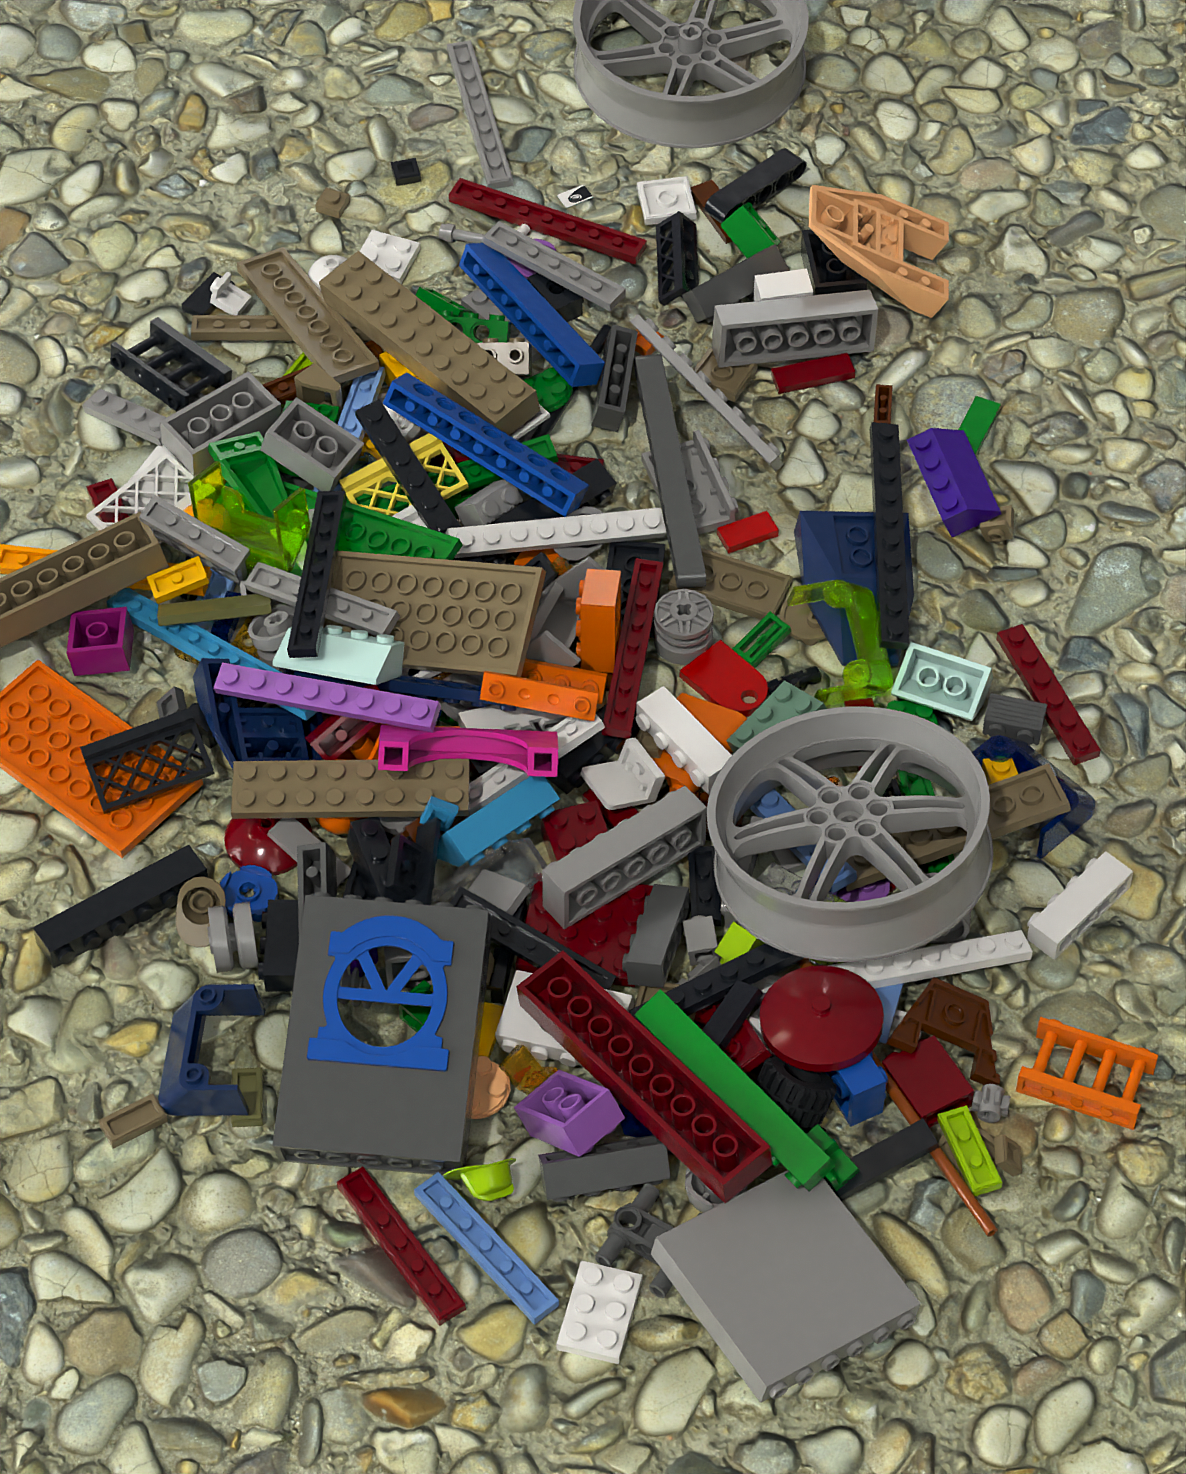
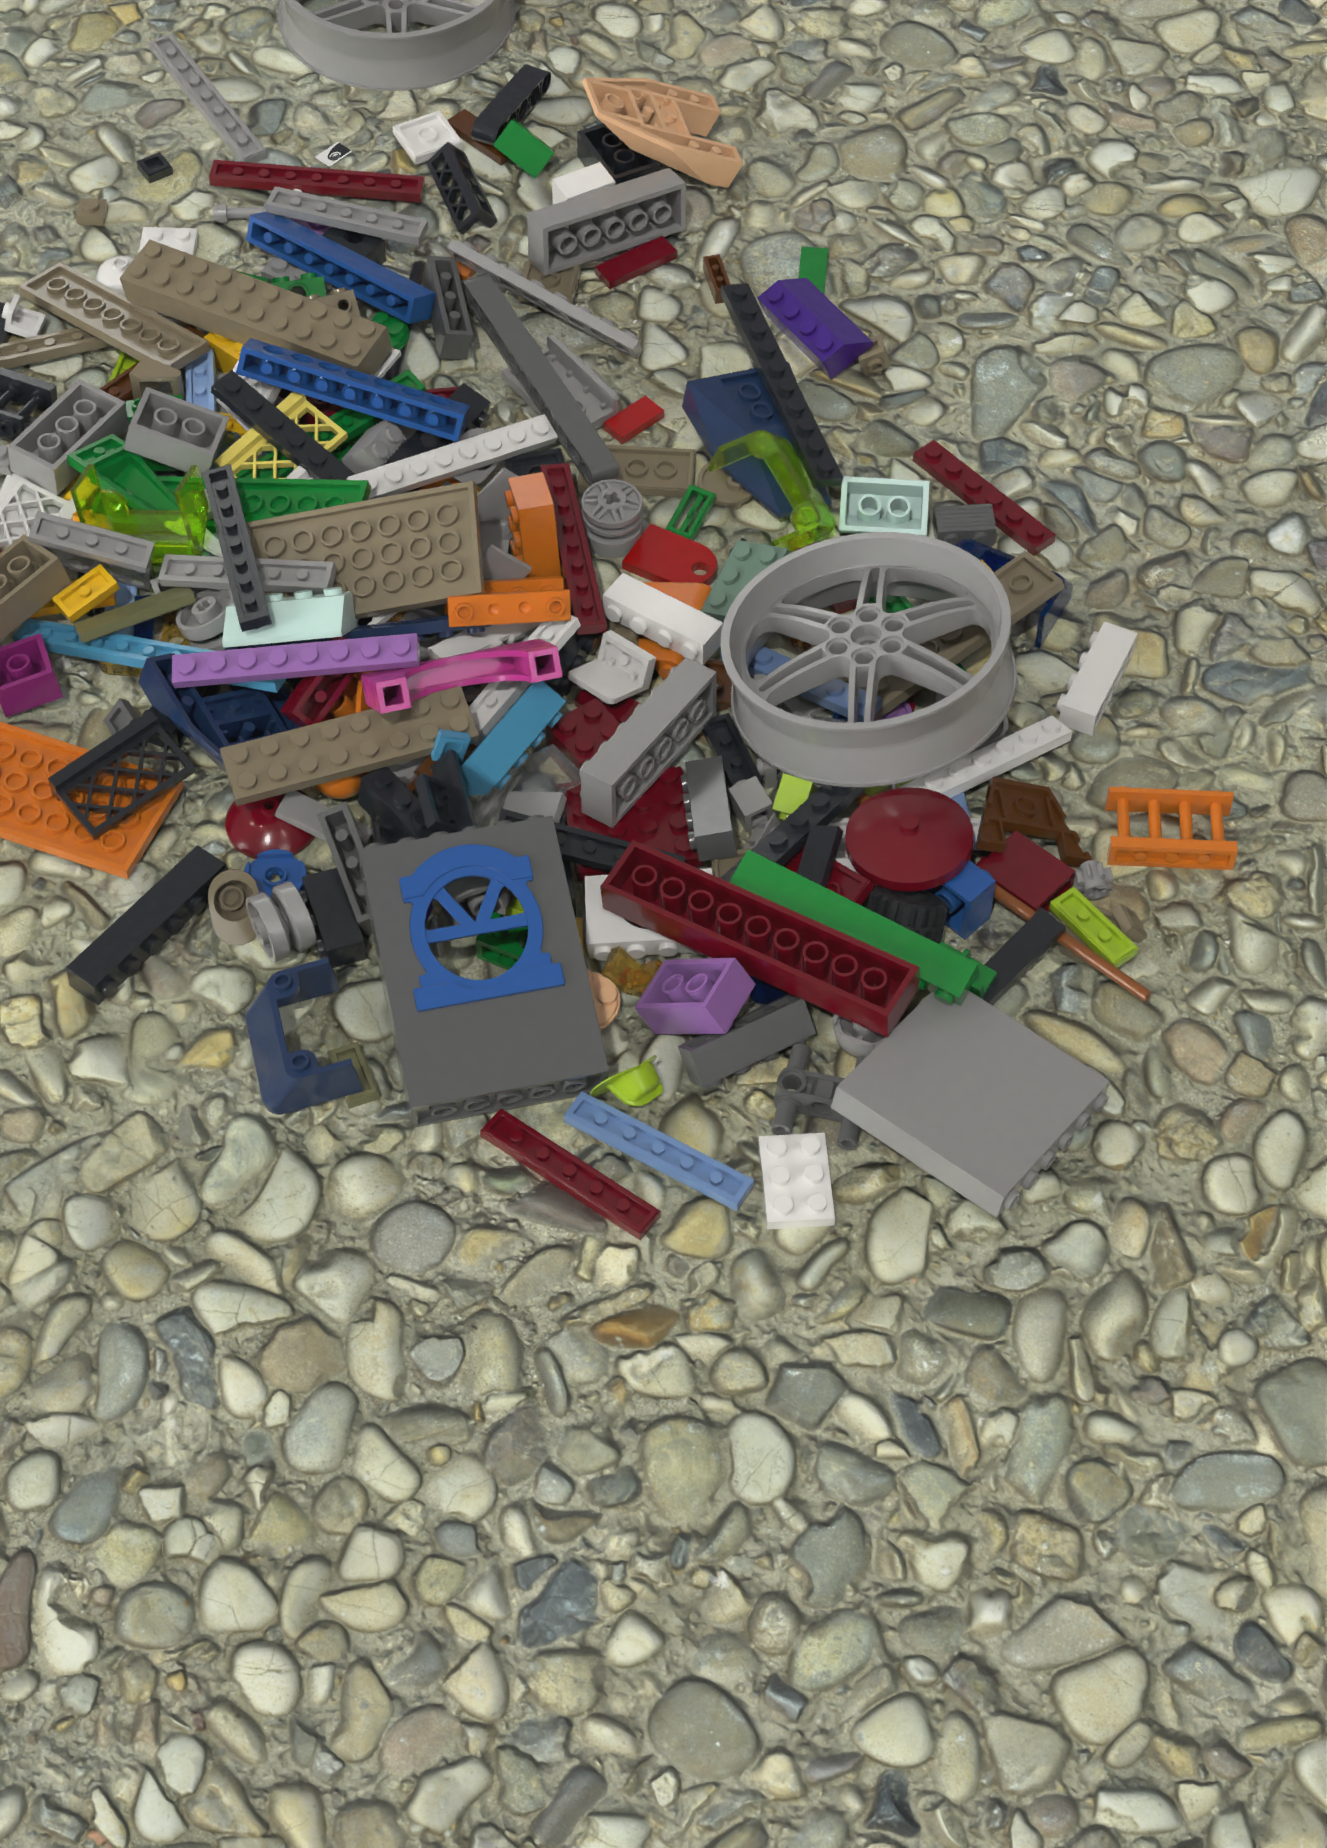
camera: 20 degrees left, 0 degrees up
dark tan tile [98,1093,168,1149] -> none
dark grey brick [682,244,790,323] -> none
black axle [767,666,821,695] -> none

